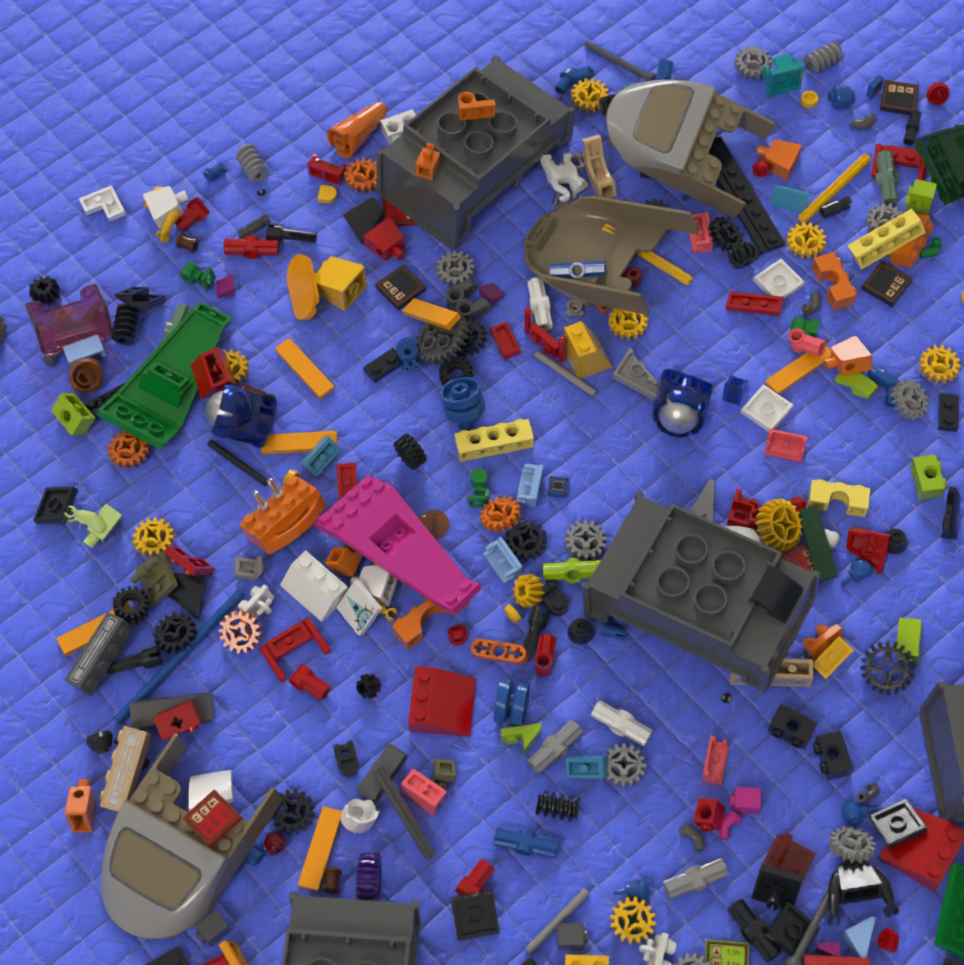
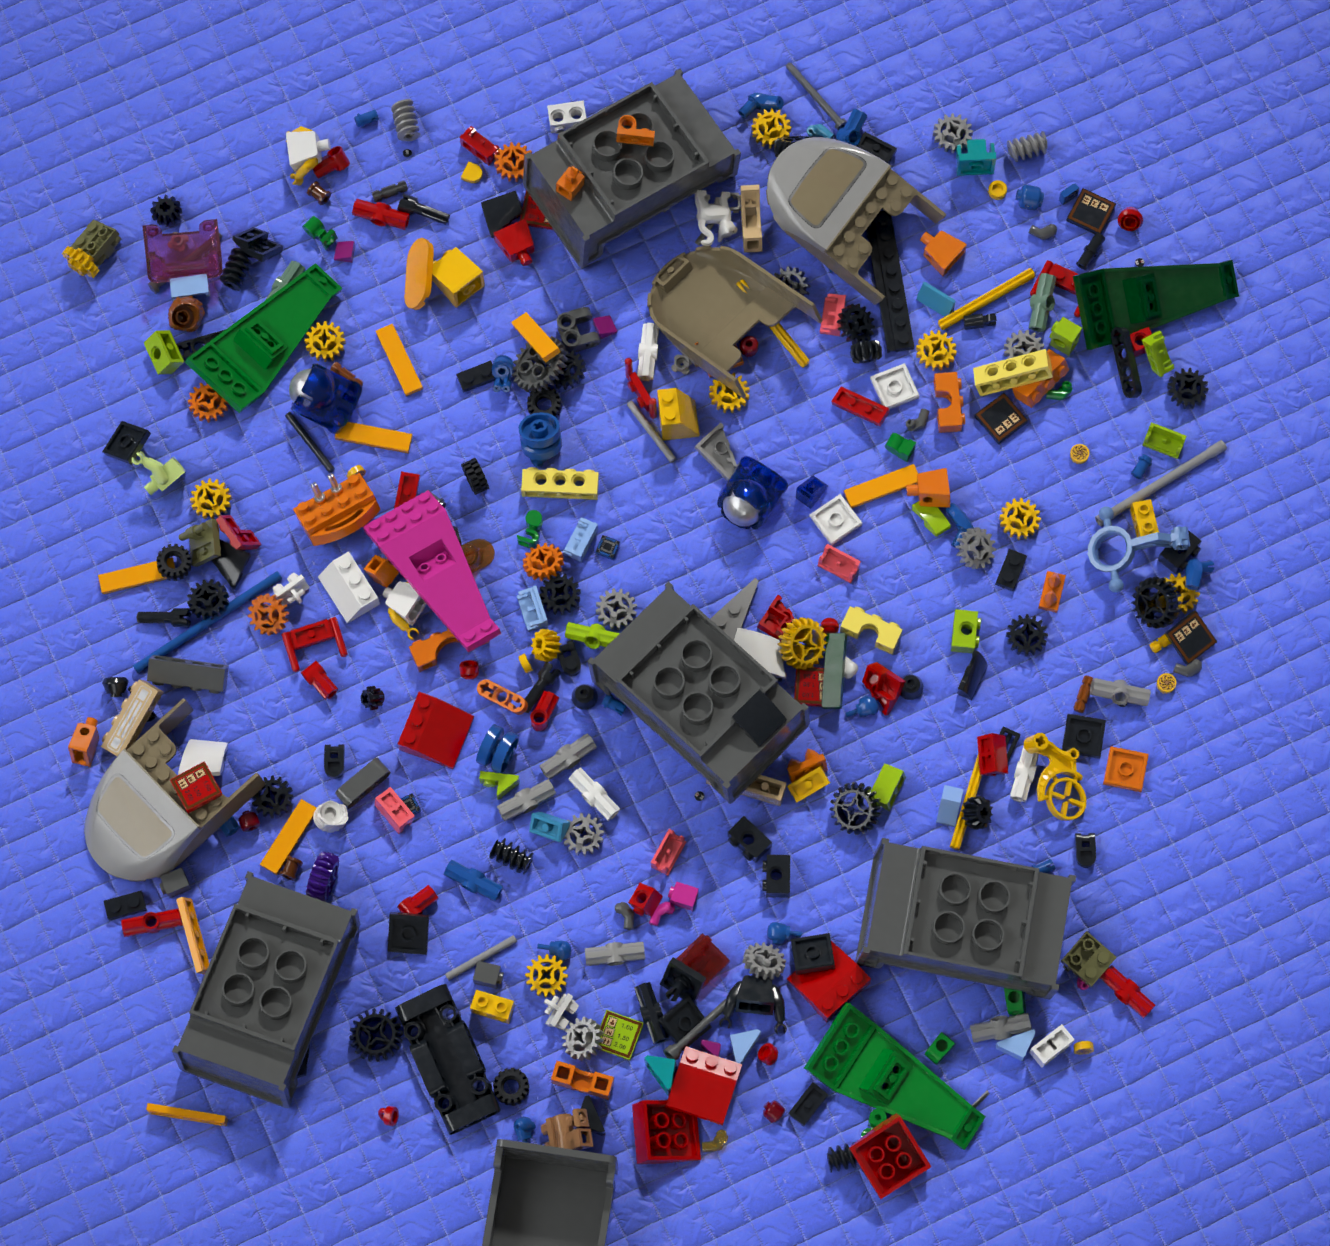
camera: 15 degrees right, 10 degrees up
dark grey brick [64,612,134,696] -> none
white plate [79,185,126,222] -> none
red brick [153,699,202,741] -> none
red slope [190,347,237,400] -> none
light grey bracket [233,556,265,581] -> none
dark azure slope [300,436,342,478] -> none
orange cone [327,102,387,158] -> none
white tile [336,580,382,636] -> none
dark grey axle [373,767,436,860] -> none
tile [375,264,426,311] -> none
olive tile [433,759,456,782] -> none
light grey gear [435,250,475,287] -> none
red tile [490,322,521,360] -> none
piece [550,260,607,279] -> none
red tile [752,157,770,177] -> none
coral piece [788,328,826,356] -> none
dark grey arm [856,782,880,803] -> none
none -> light grey piece [539,733,597,780]

